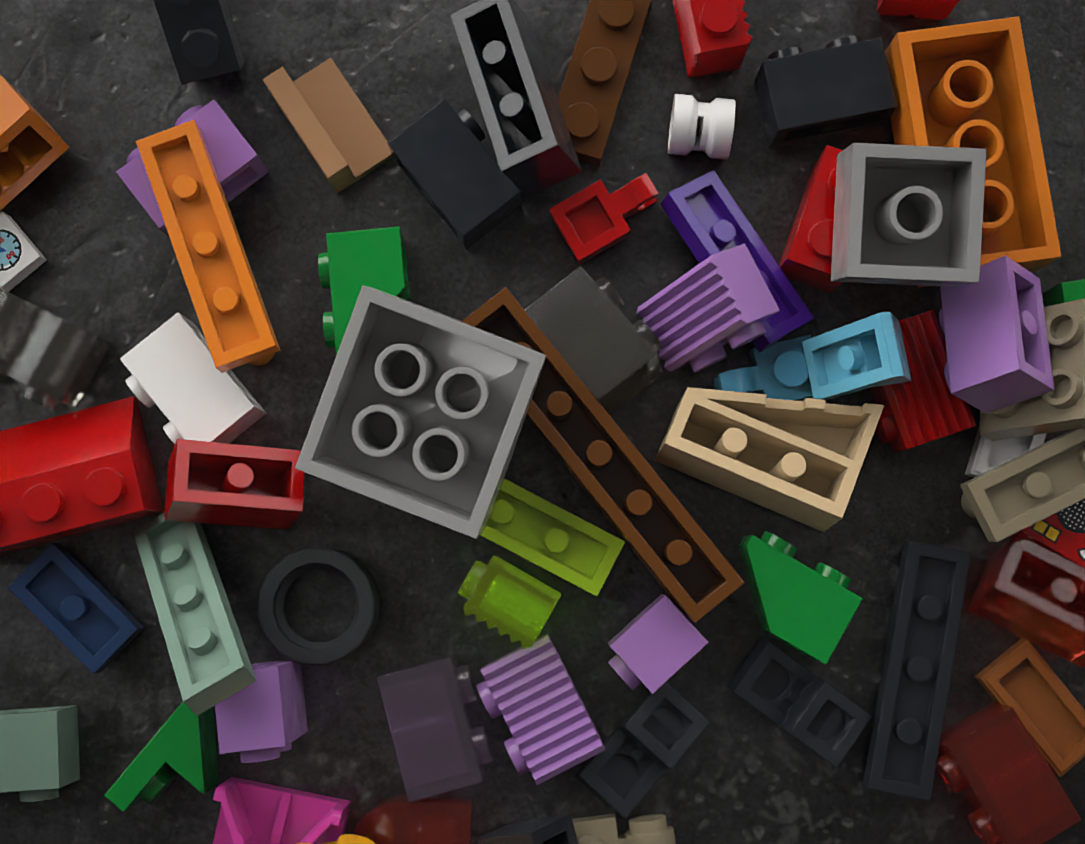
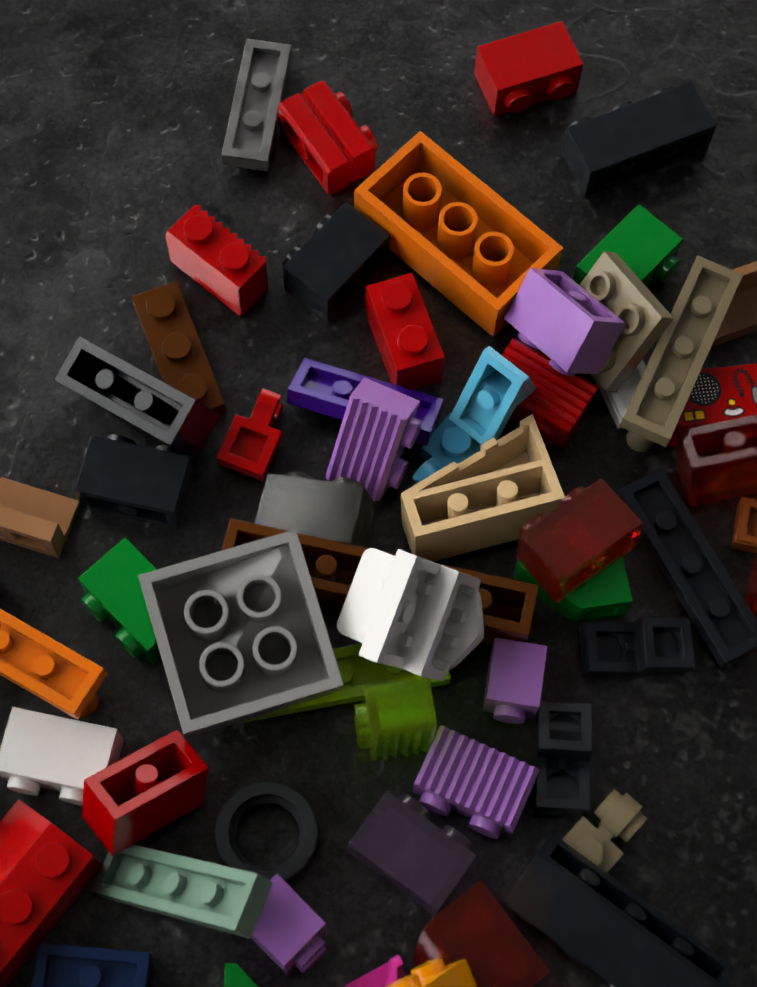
camera: 45 degrees left, 15 degrees down
white wheel [668,94,736,160] -> none
light grey brick [831,143,987,287] -> none
none -> white piece [337,548,484,681]
none -> clear red brick [516,478,643,603]

